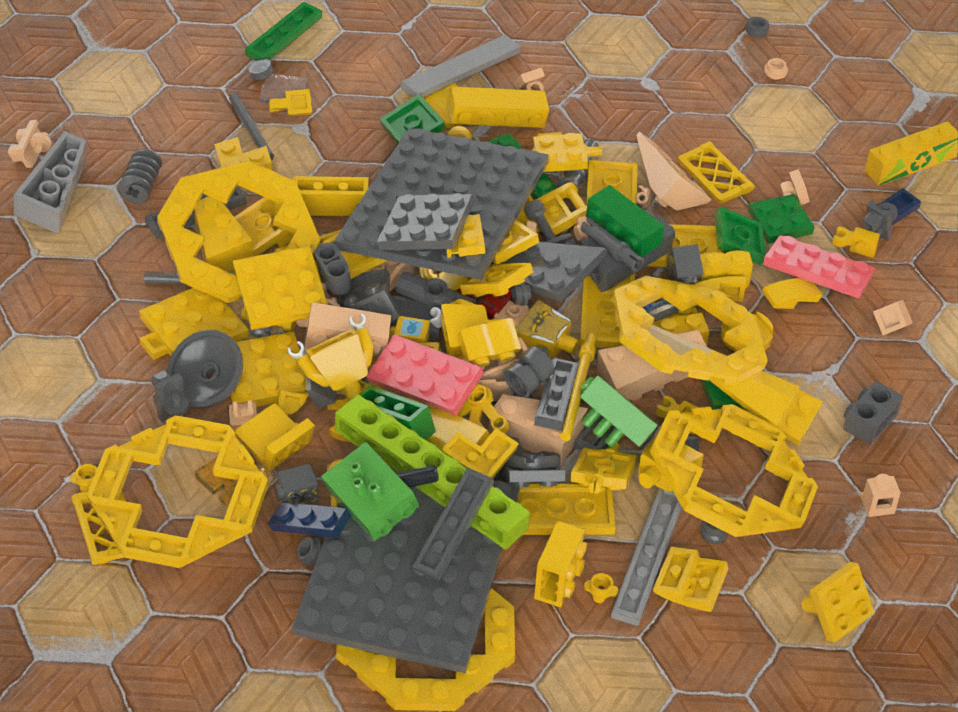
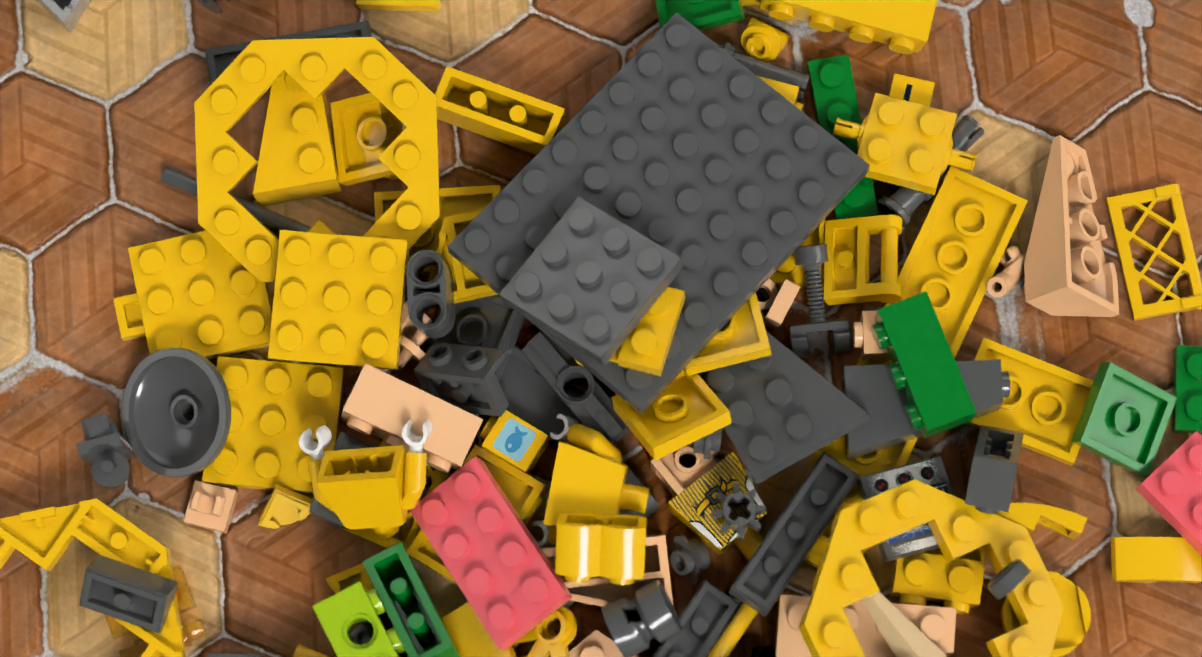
camera: 30 degrees right, 30 degrees up
yellow bracket [234,403,315,472] -> none
dark grey pin [581,218,645,272] -> none
yellow brick [698,251,753,289] -> none
none -> dark grey slope [79,556,178,634]
none -> dark grey gear [711,483,766,541]
none -> dark grey tile [729,452,860,617]
none -> dark grey tile [987,559,1031,600]

